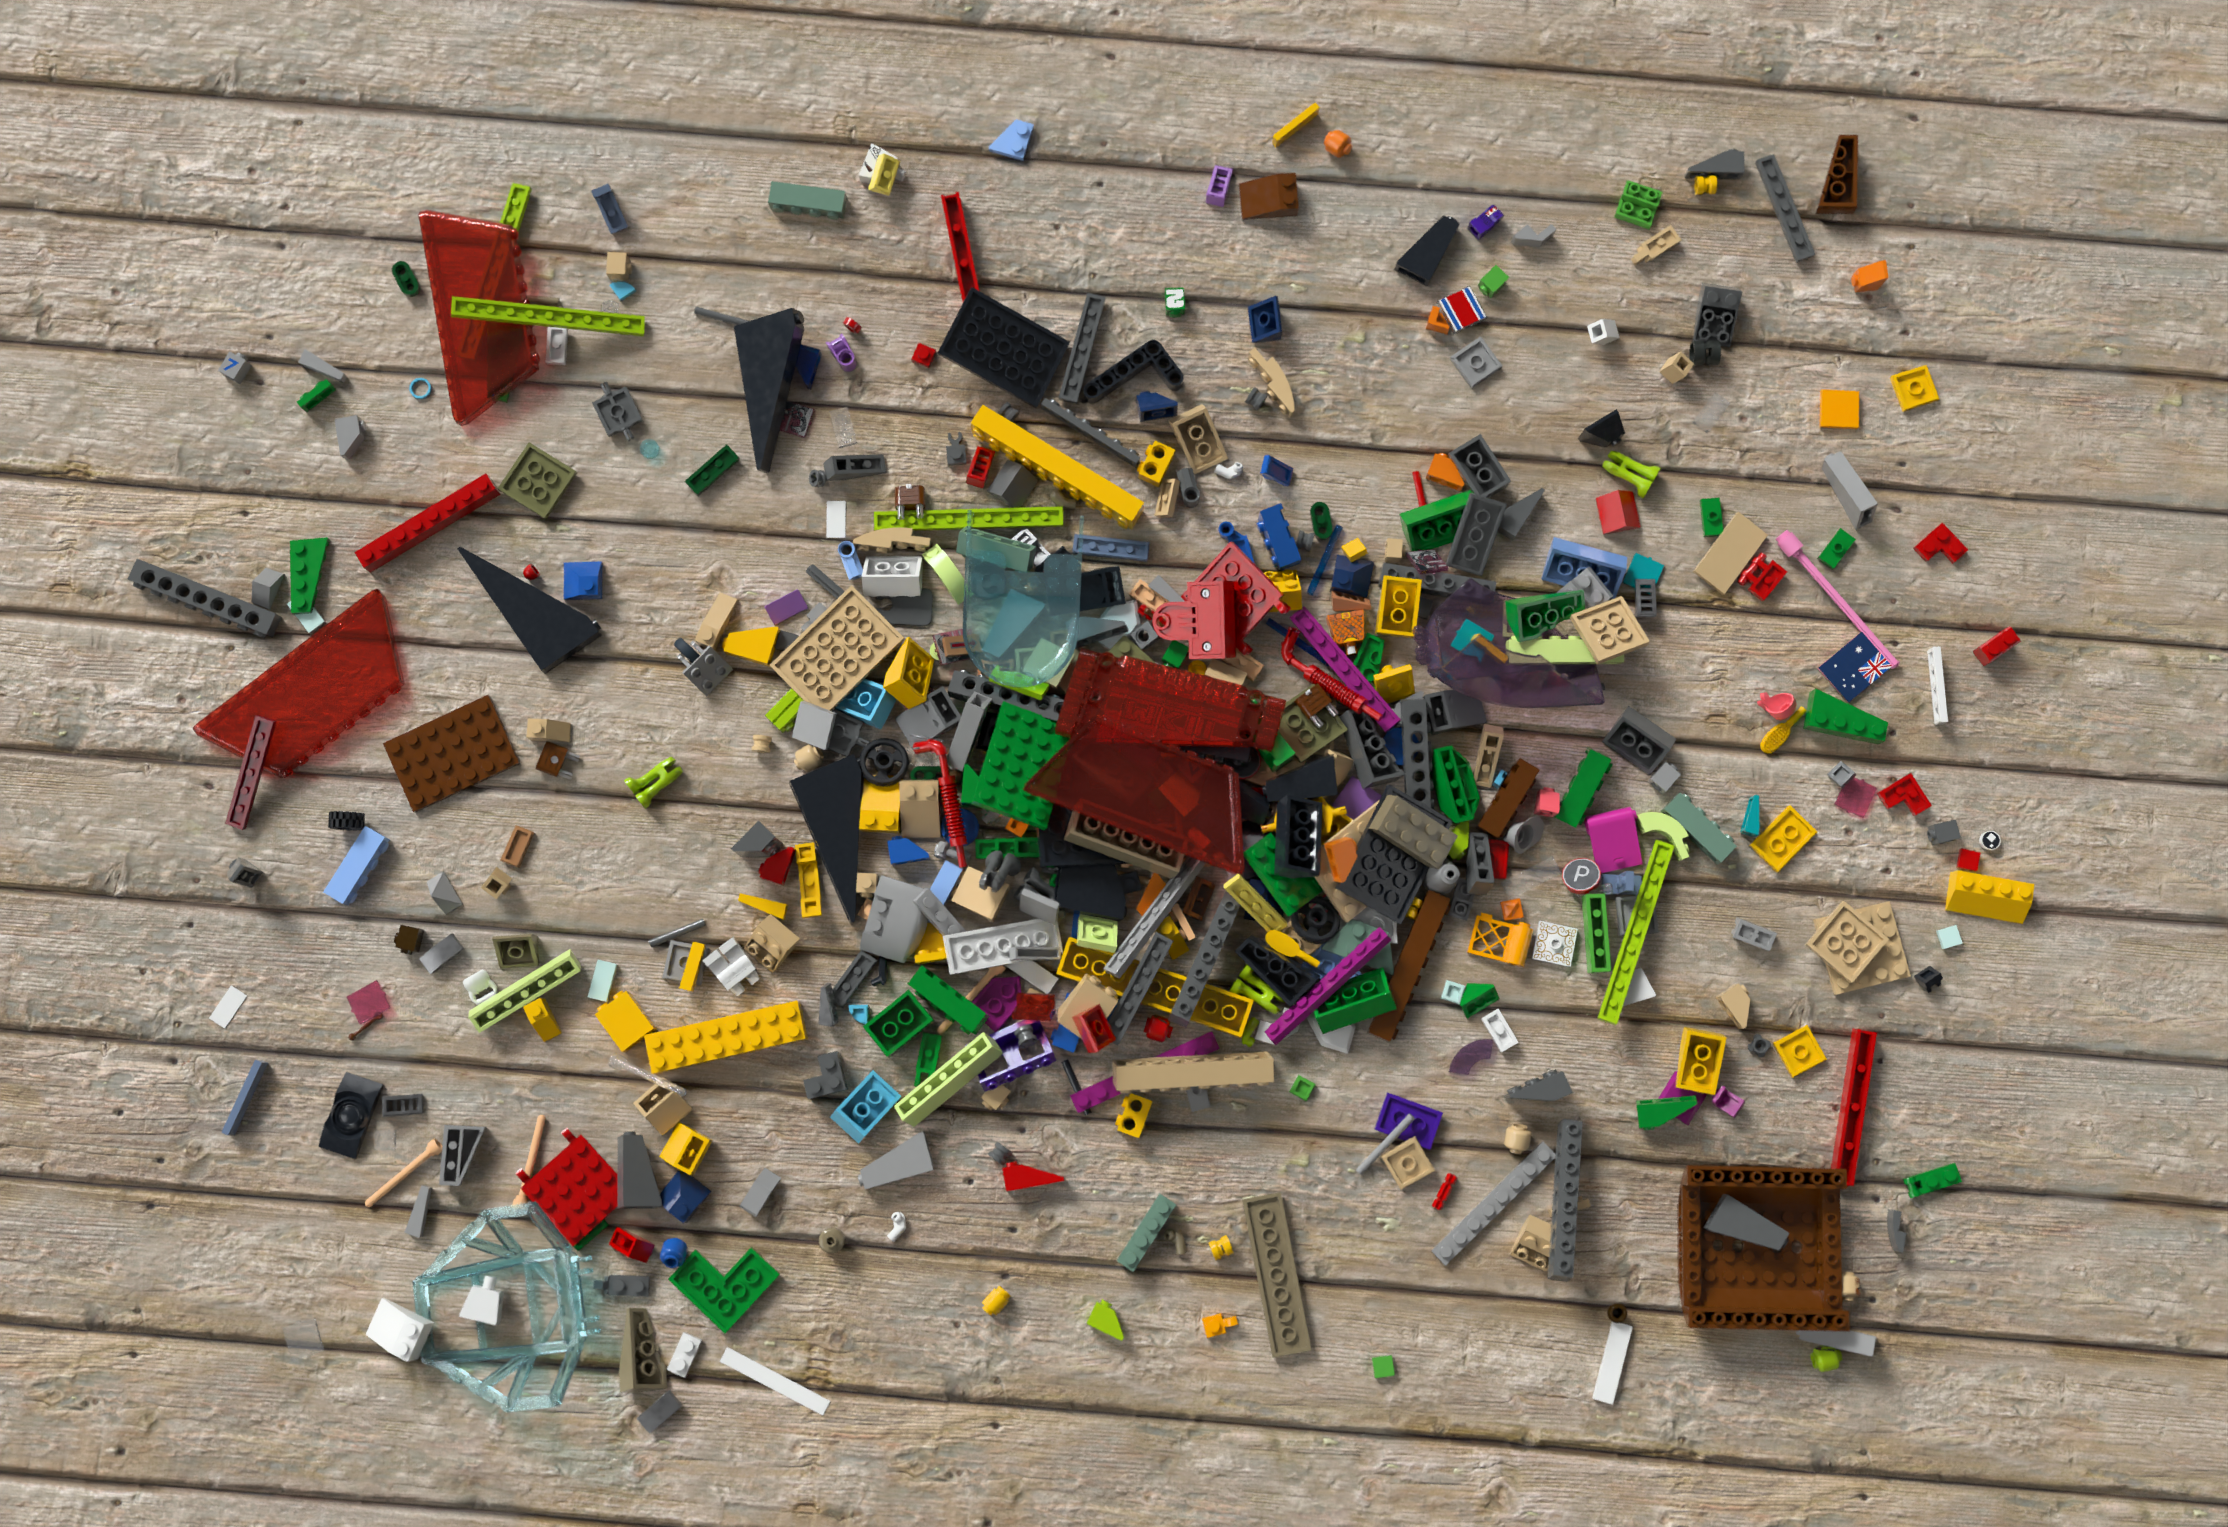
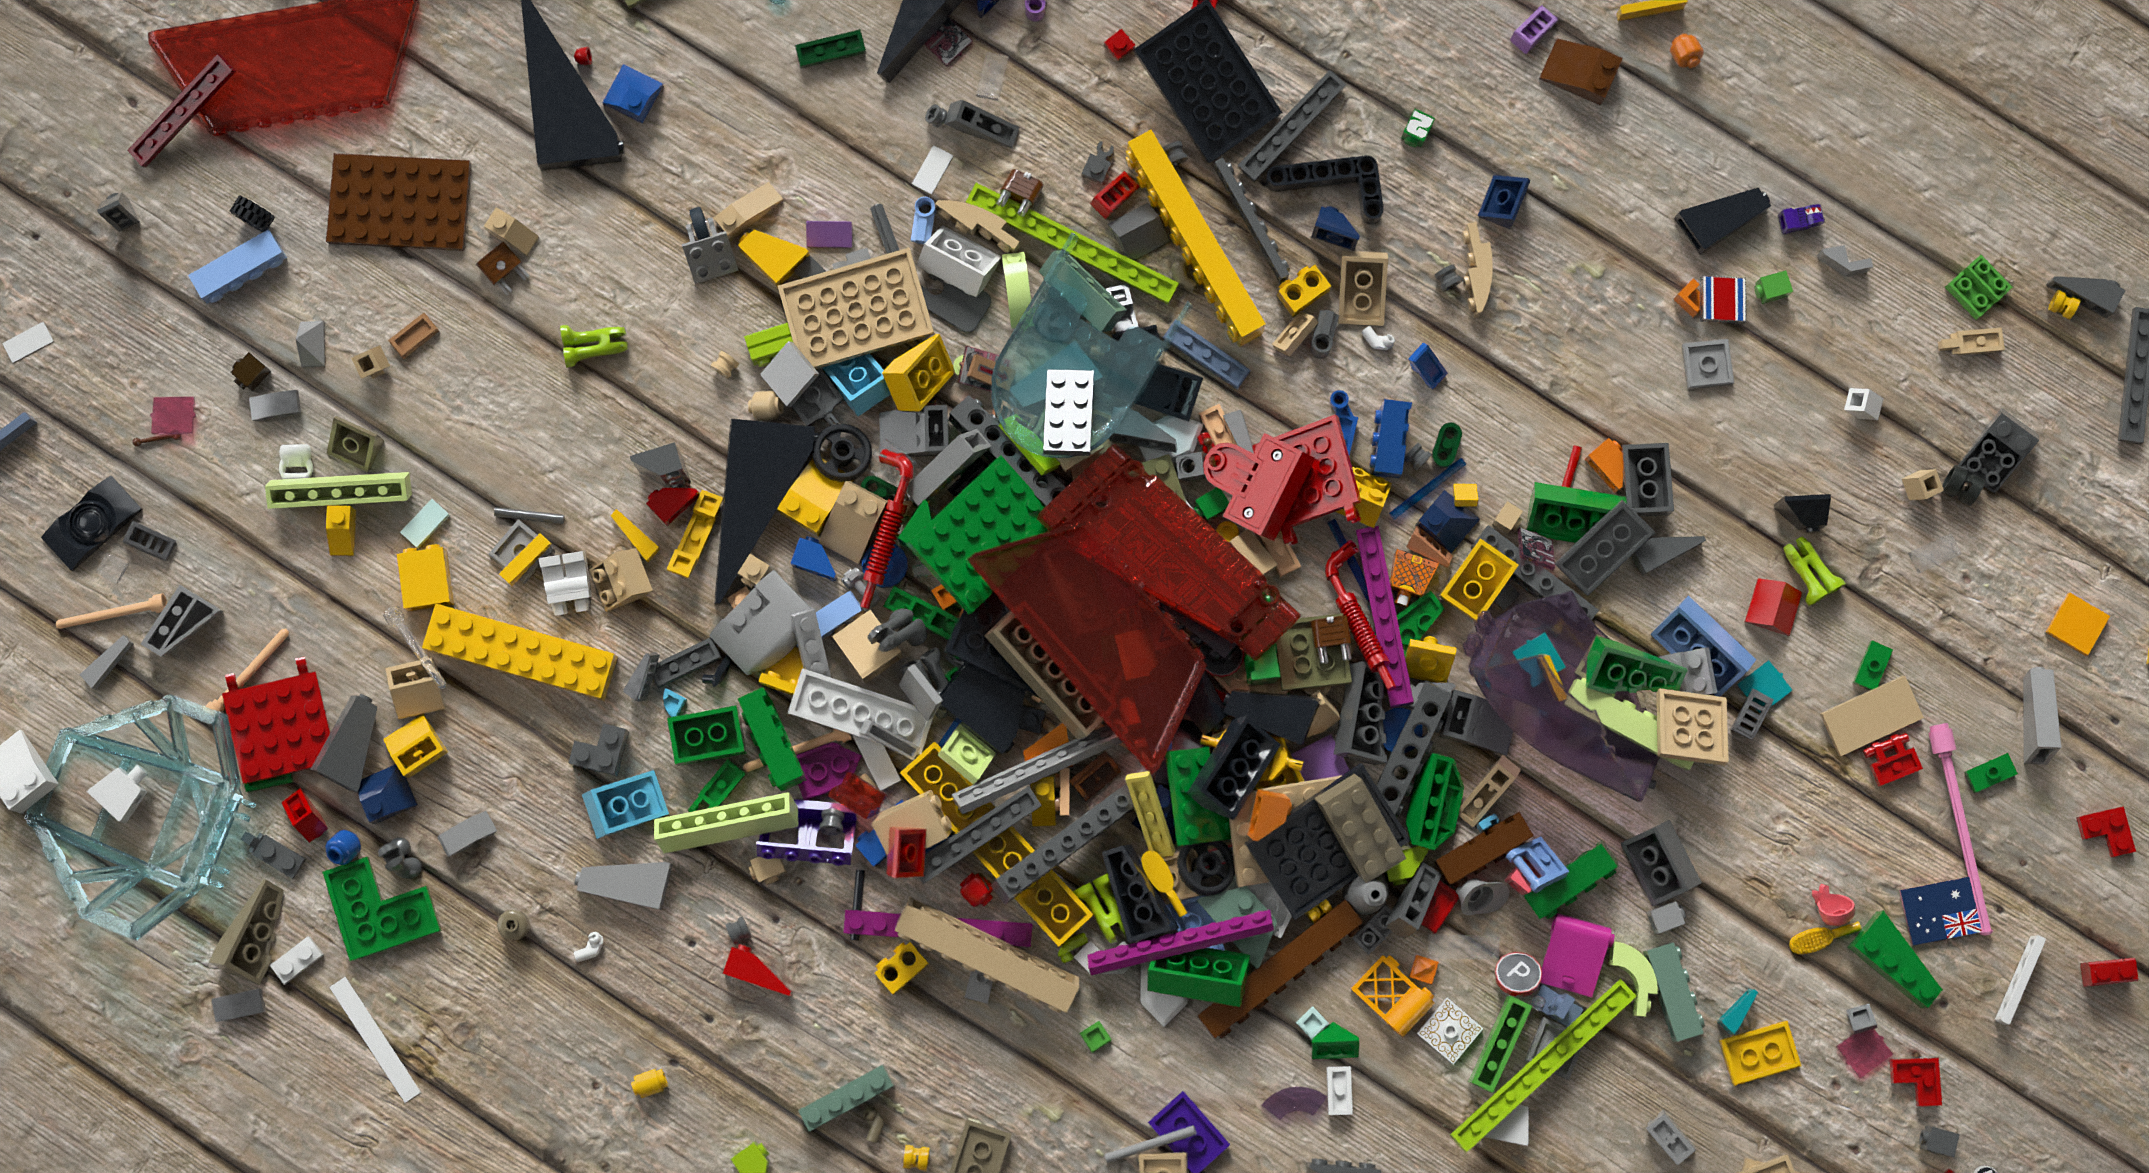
camera: 25 degrees right, 0 degrees up
none -> dark grey piece [378,837,422,879]
none -> plate [1043,370,1094,456]
none -> medium blue plate [1506,836,1569,893]

